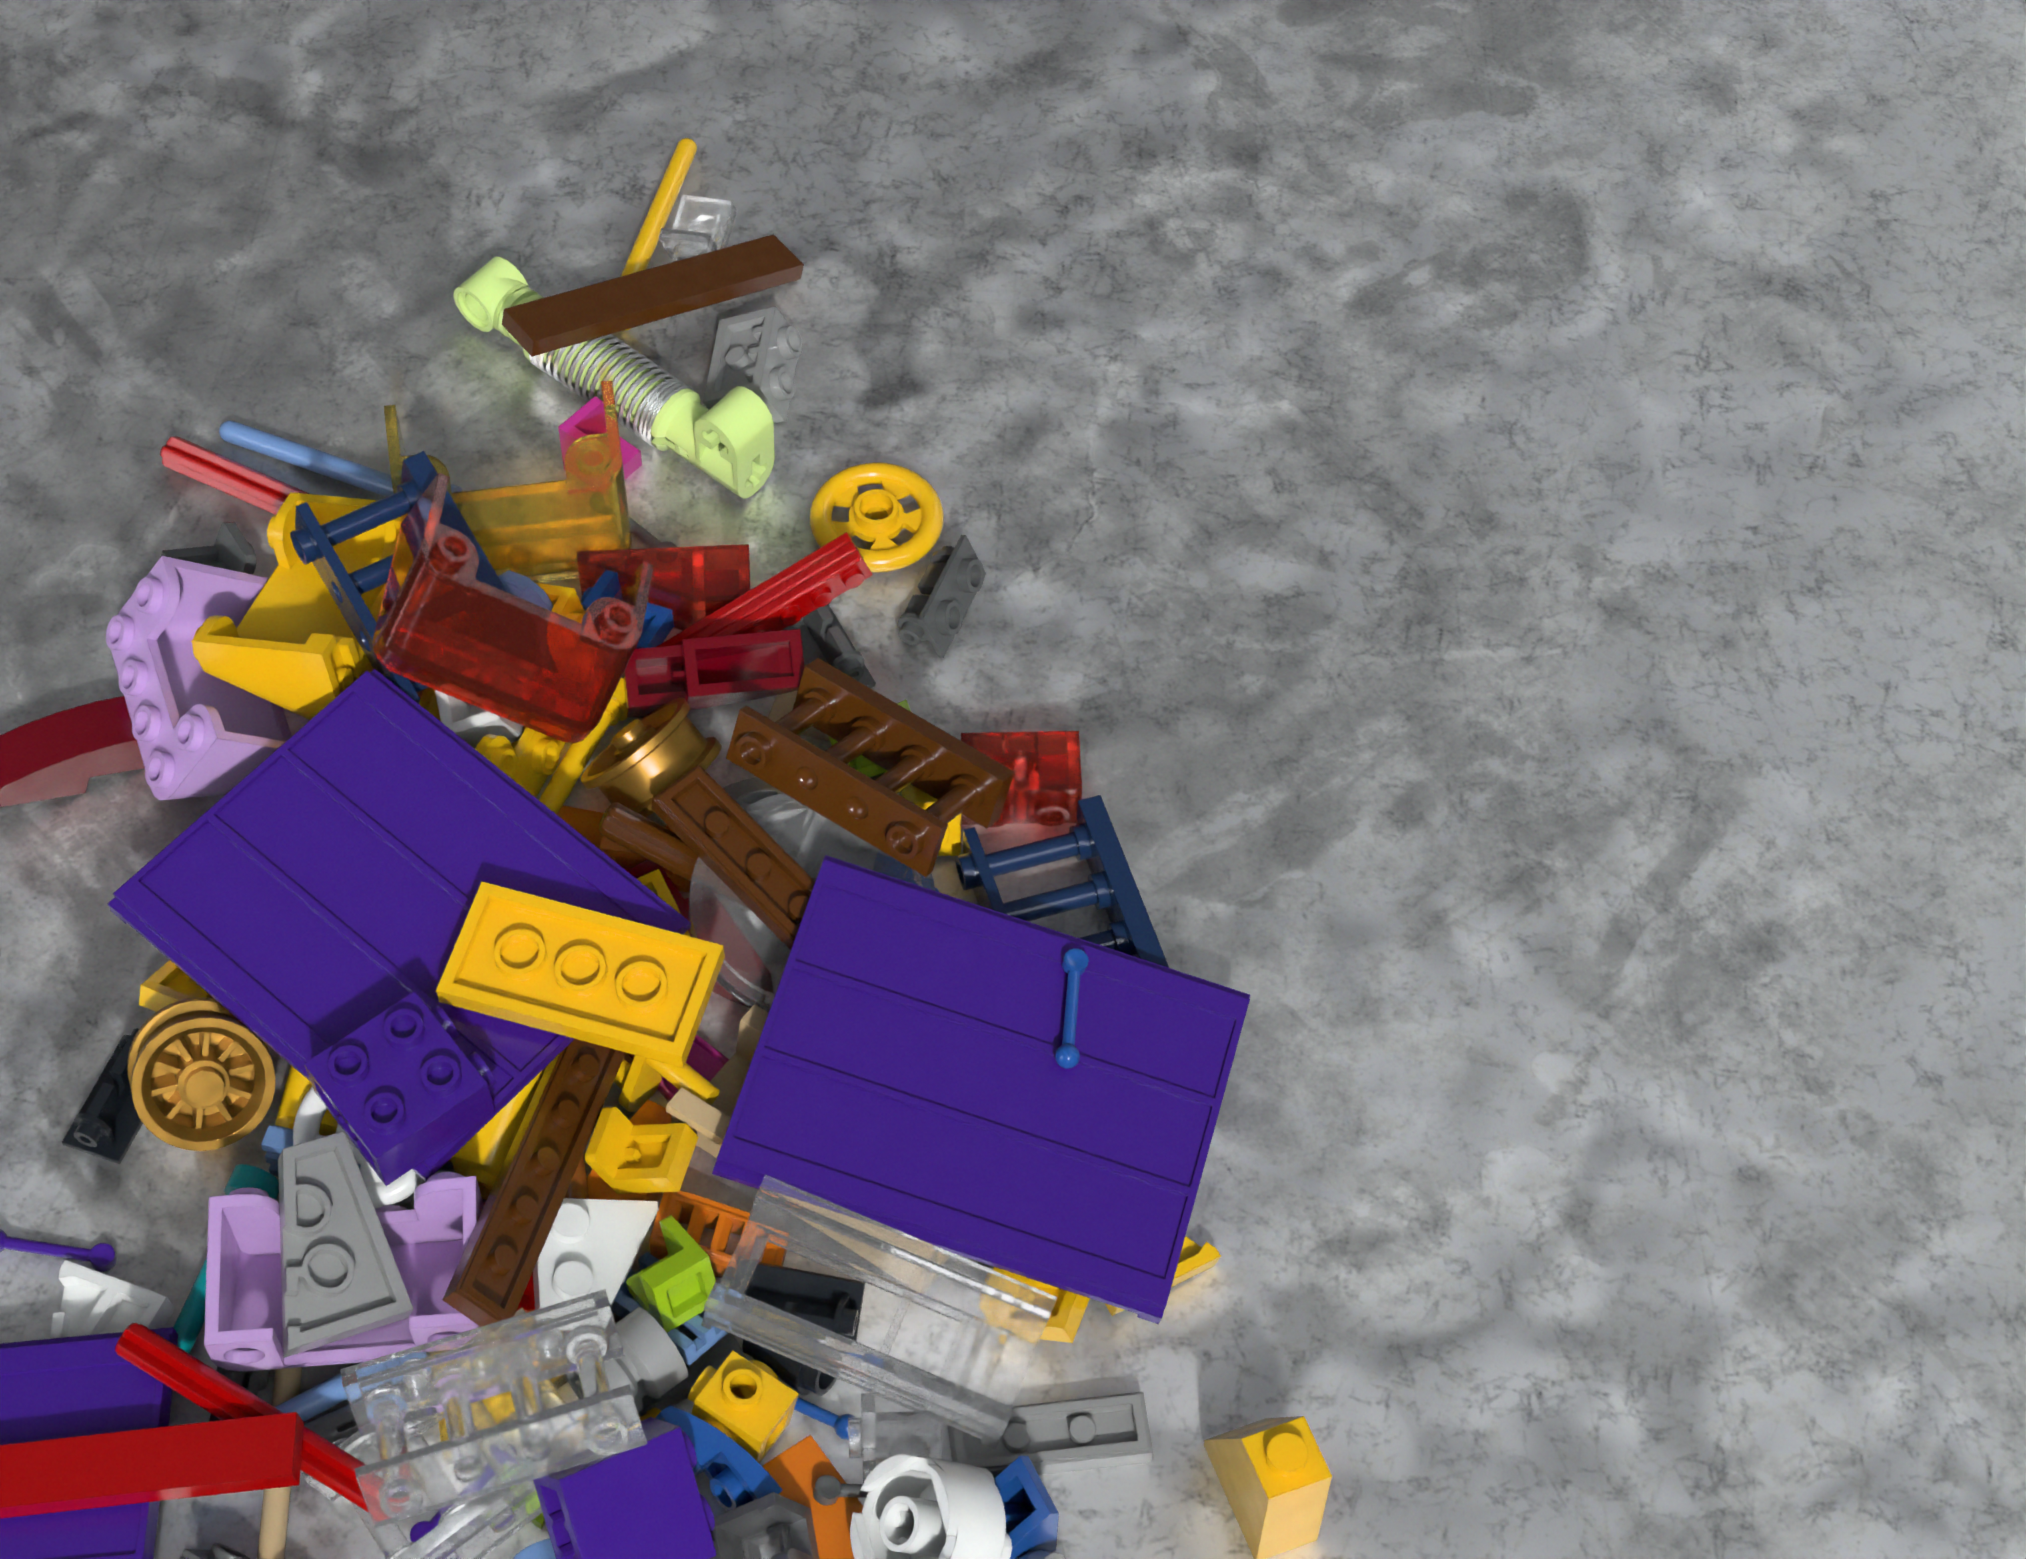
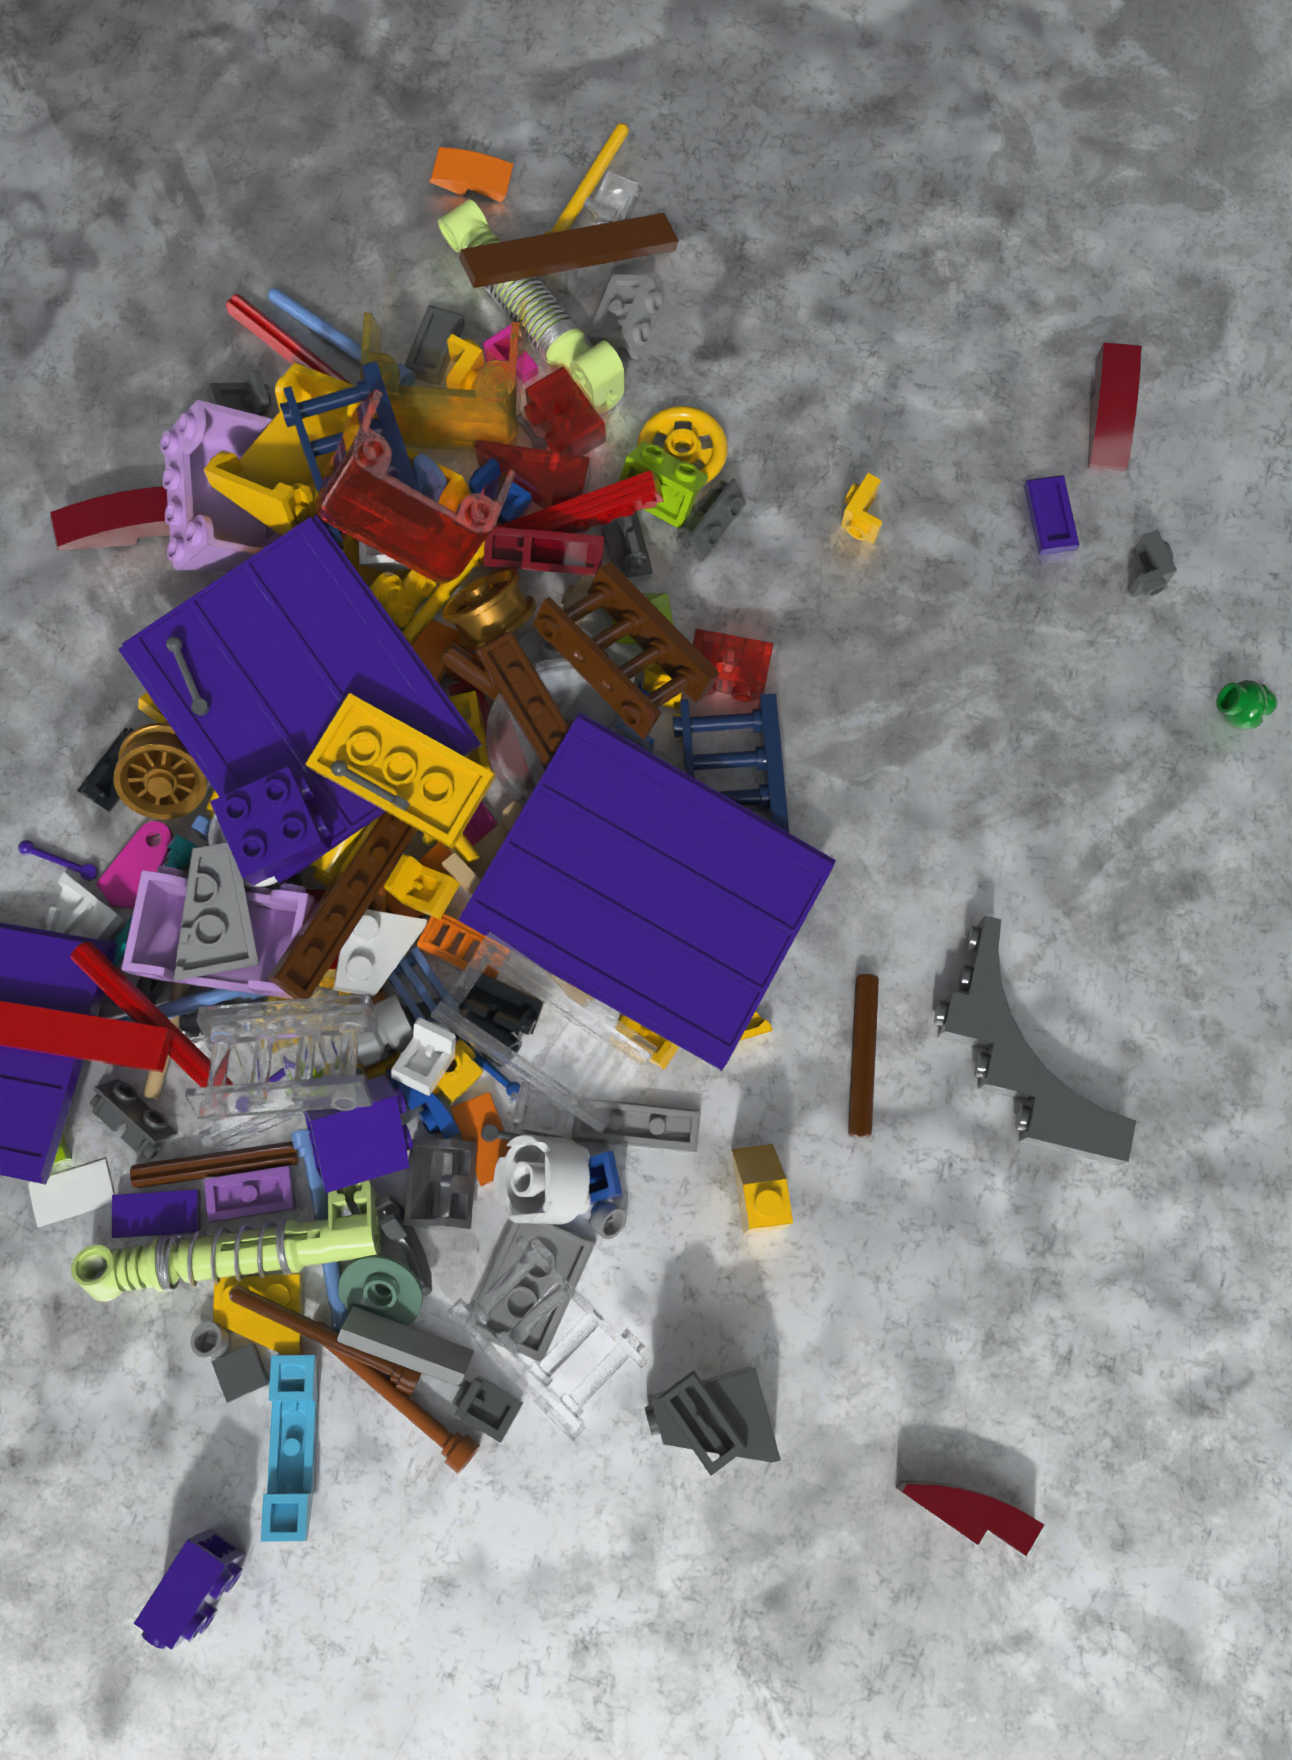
camera: 15 degrees right, 20 degrees up
lime panel [626,1215,721,1333] -> none
blue hinge [1055,949,1089,1069] -> none
none -> dark pink piece [96,821,173,909]
none -> dark grey hinge [166,636,210,716]
none -> dark grey hinge [331,760,410,812]
none -> white bracket [391,1018,456,1096]
none -> dark grey tile [405,305,465,385]
none -> orange slope [429,147,514,203]
none -> yellow bracket [445,334,486,404]
none -> clear red brick [524,366,606,465]
none -> lime bracket [619,442,708,529]
none -> yellow bracket [841,473,882,543]
none -> reddish brown axle [848,974,879,1138]
none -> dark grey arch [934,916,1136,1166]
none -> dark purple tile [1024,475,1080,555]
none -> dark red slope [1088,342,1142,471]
none -> dark grey bracket [1128,529,1177,598]
none -> green animal [1216,680,1278,729]

